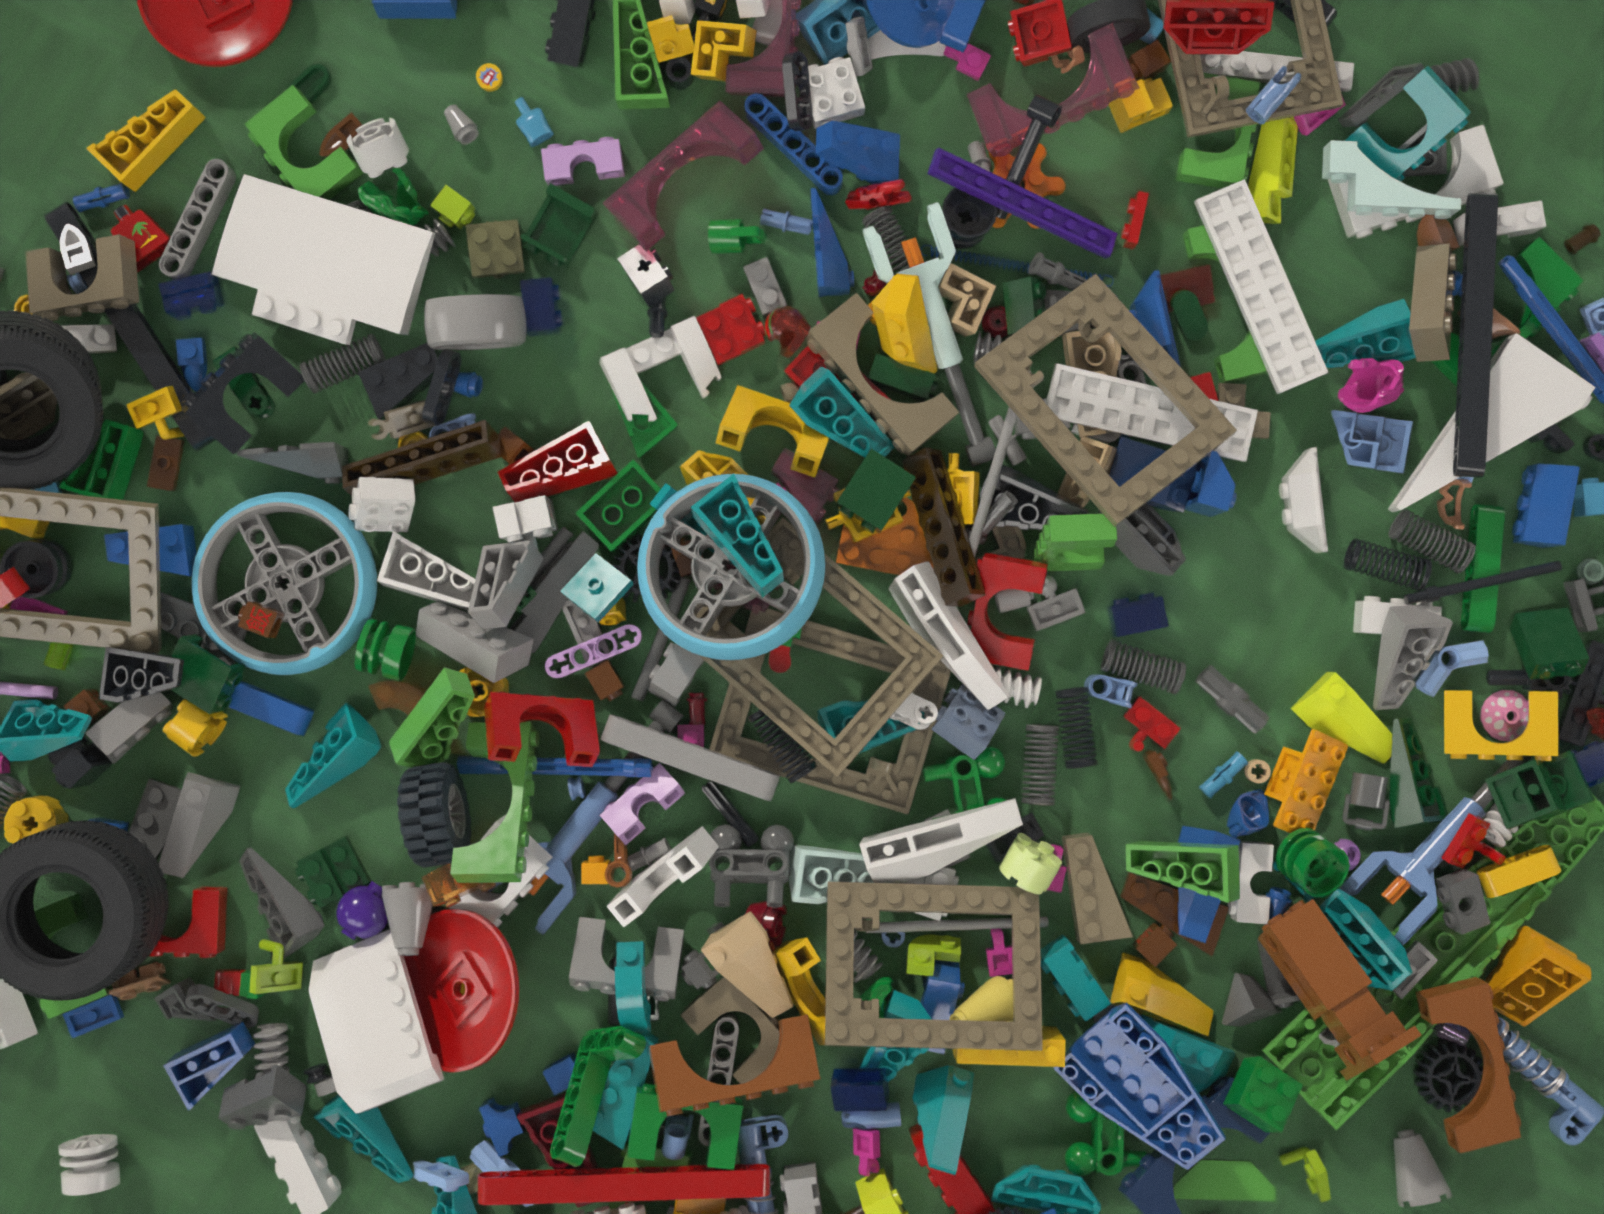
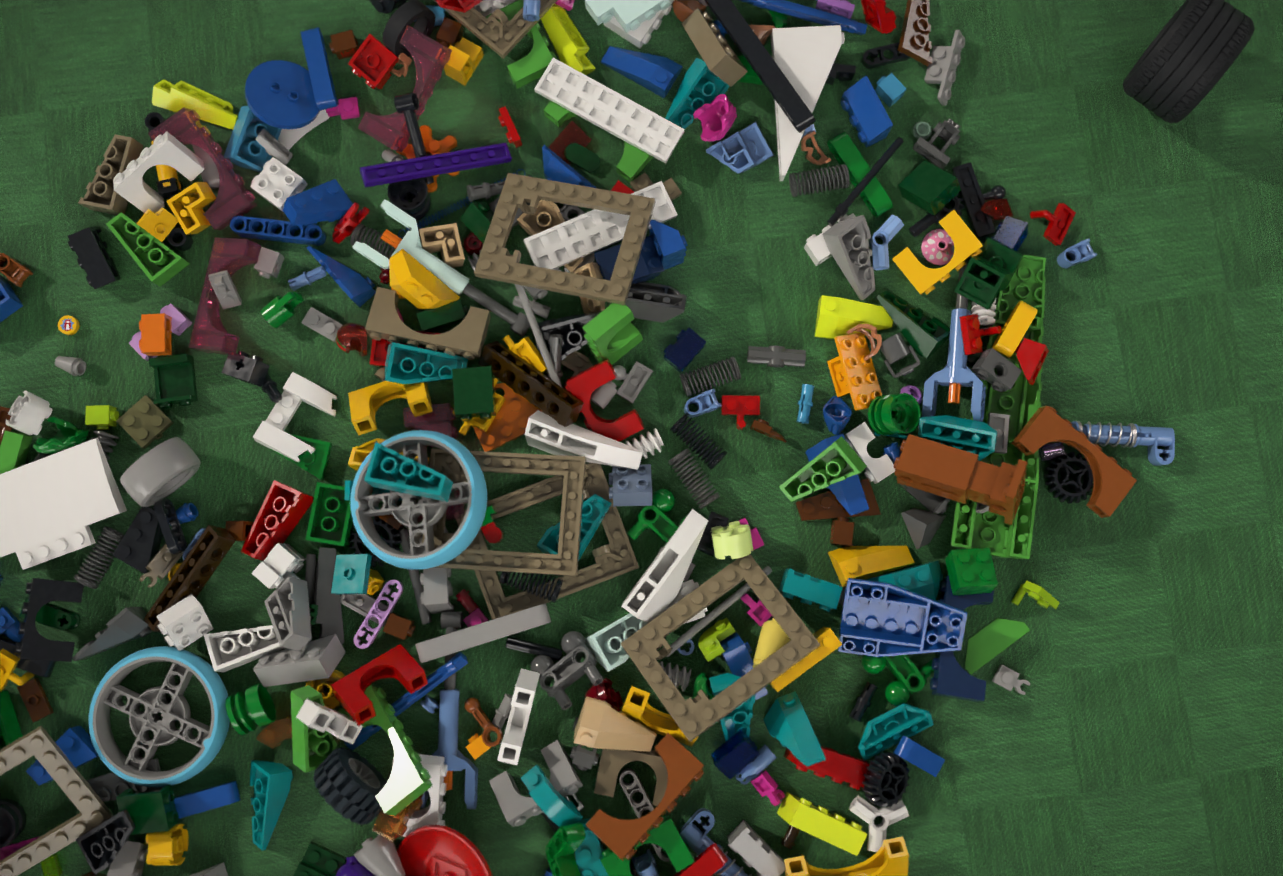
camera: 40 degrees left, 5 degrees down
reddish brown brick [238,601,285,638] -> none
dark azure piece [515,97,554,147] -> none
clear blue brick [520,277,563,337] -> none
lavender arch [600,763,685,845] -> none
red plate [696,294,767,366] -> none
black beam [782,51,813,131] -> none
white piece [890,693,938,730] -> none
dark tan wedge [1061,832,1133,944] -> none
tan bush [1244,759,1271,783] -> none
white wedge [1279,447,1328,553] -> none
black piece [1344,538,1432,591] -> none
light grey cone [1394,1129,1452,1207] -> none
light orange brick [1485,926,1592,1027] -> none
none -> orange brick [139,313,172,356]
none -> light grey plate [208,270,242,310]
none -> light grey brick [254,247,285,279]
none -> white arch [296,699,363,744]
none -> blue wedge [601,46,683,98]
none -> nougat helmet [847,324,882,361]
none -> black pin [849,681,878,722]
none -> red slope [1016,338,1049,385]

